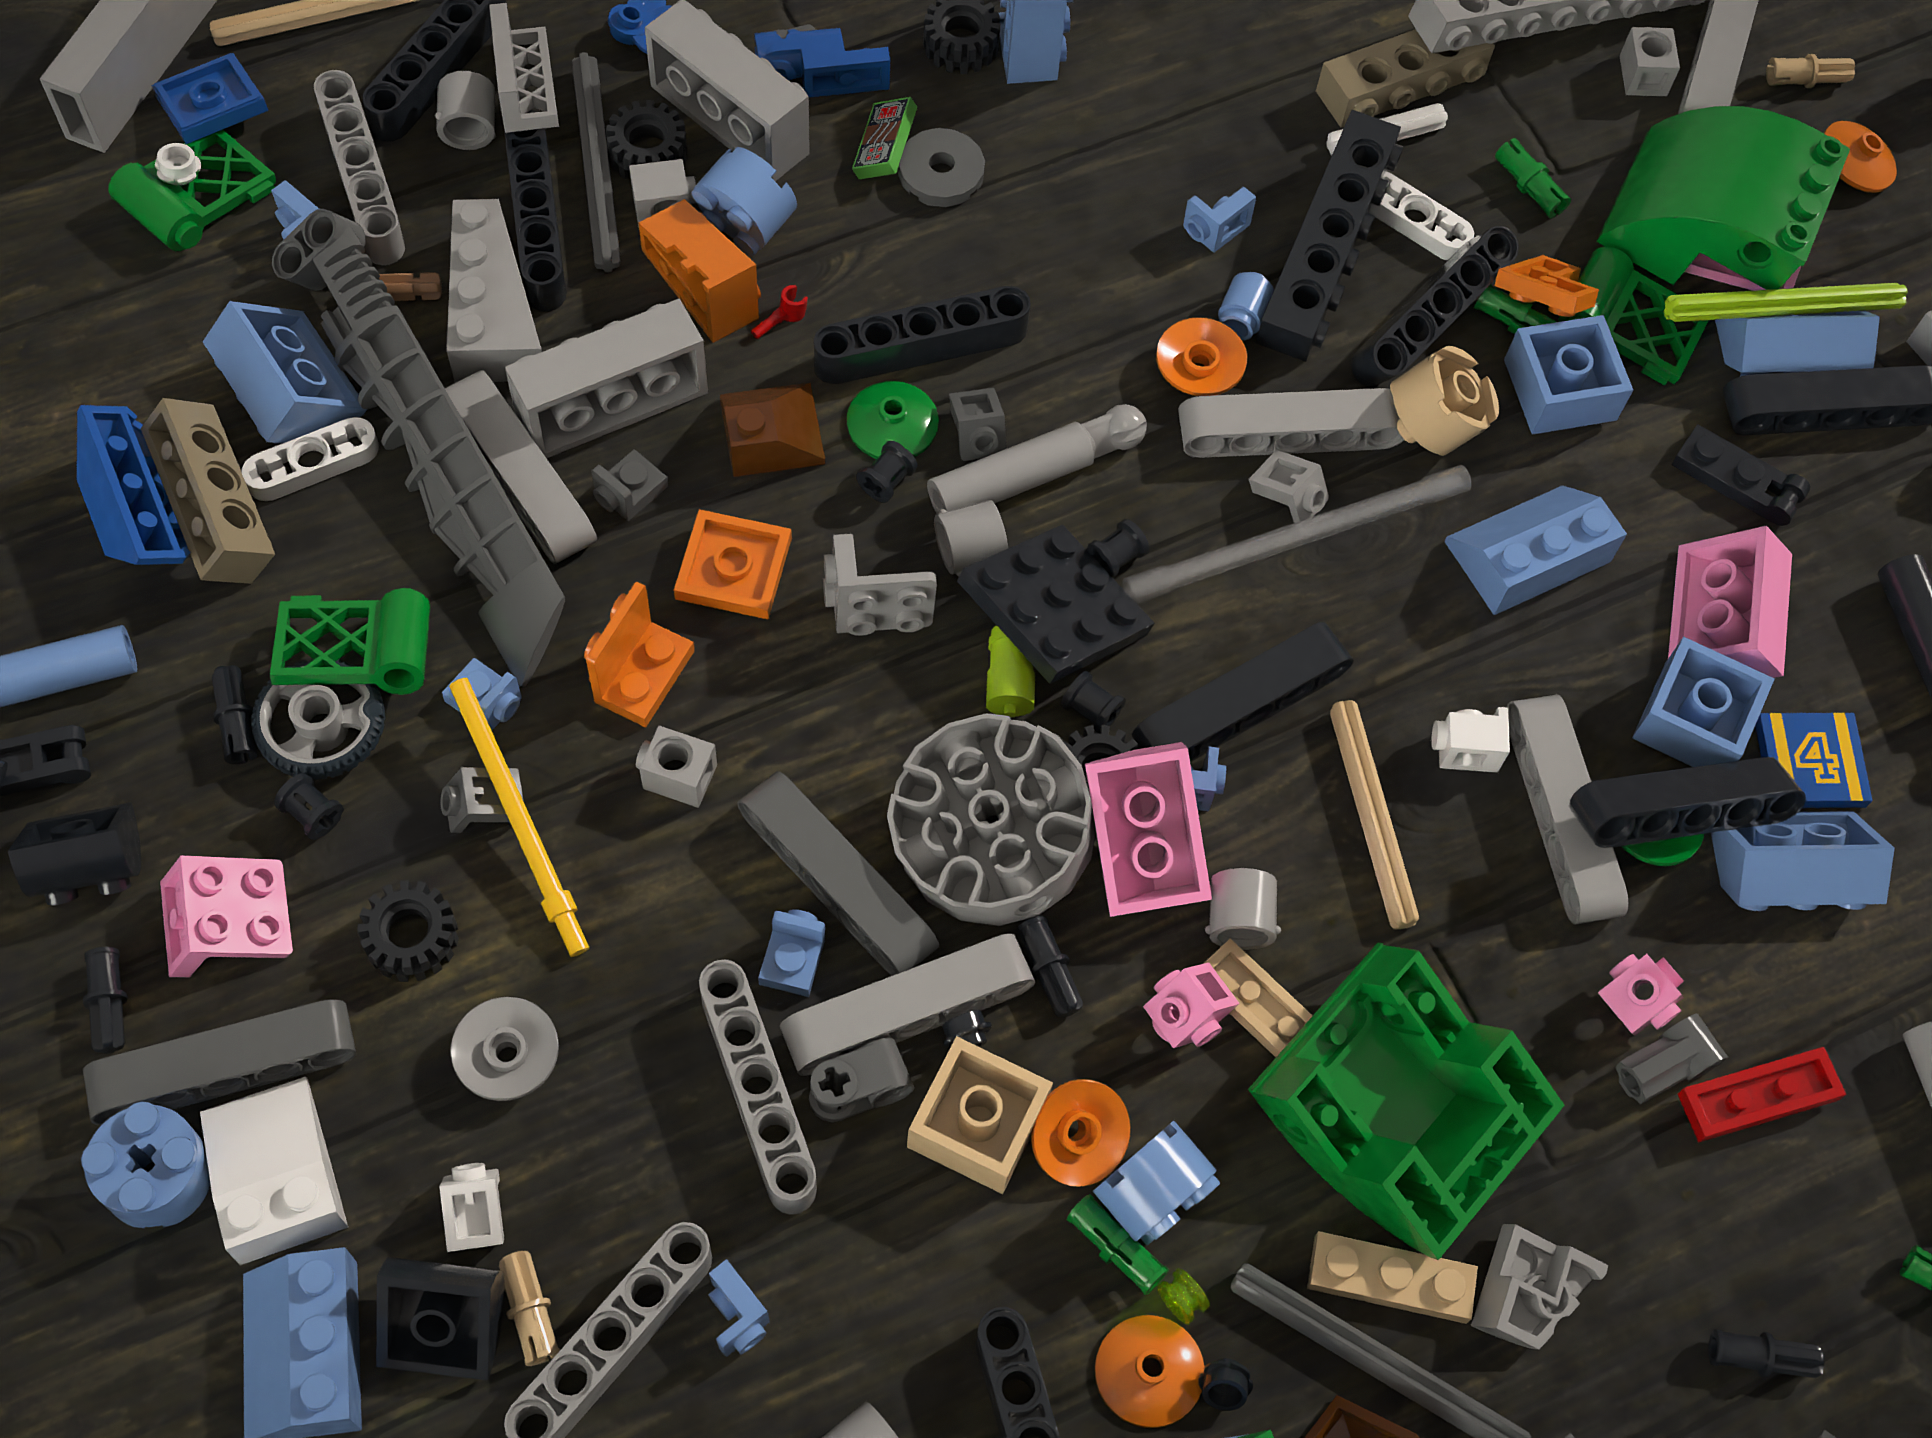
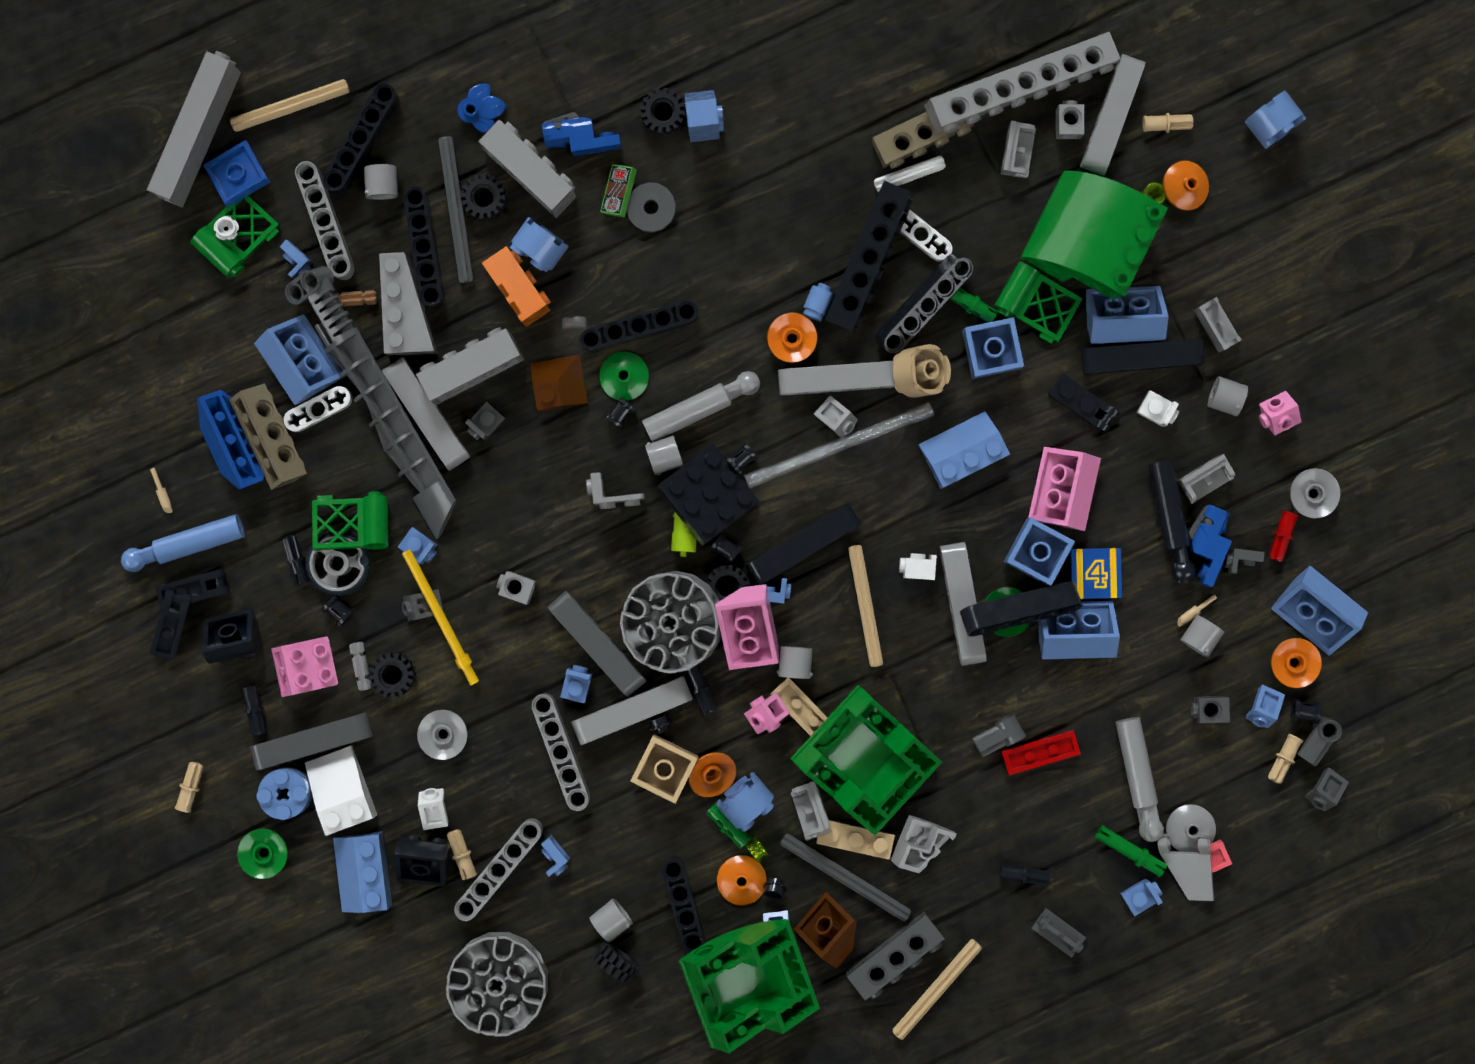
camera: 10 degrees right, 25 degrees up
light grey fence [489,3,559,133] -> none
orange bracket [584,582,695,728] -> none
light grey brick [629,159,696,228] -> none
orange plate [674,509,792,619] -> none
red hand [751,285,808,339] -> none
dark grey piece [809,1038,915,1122] -> none
dark grey bracket [949,388,1006,461] -> none
medium blue bracket [1183,187,1256,253] -> none
orange plate [1494,255,1599,317] -> none
green pin [1495,138,1571,219] -> none
bright pink brick [1598,954,1684,1036] -> none
lime axle [1664,283,1908,322] -> none
none -> green dish [237,829,288,879]
none -> light grey axle [349,642,372,691]
none -> clear tile [562,316,587,329]
none -> light grey hinge [791,781,832,841]
none -> light grey hinge [1001,121,1036,178]
none -> white bracket [1137,391,1179,427]

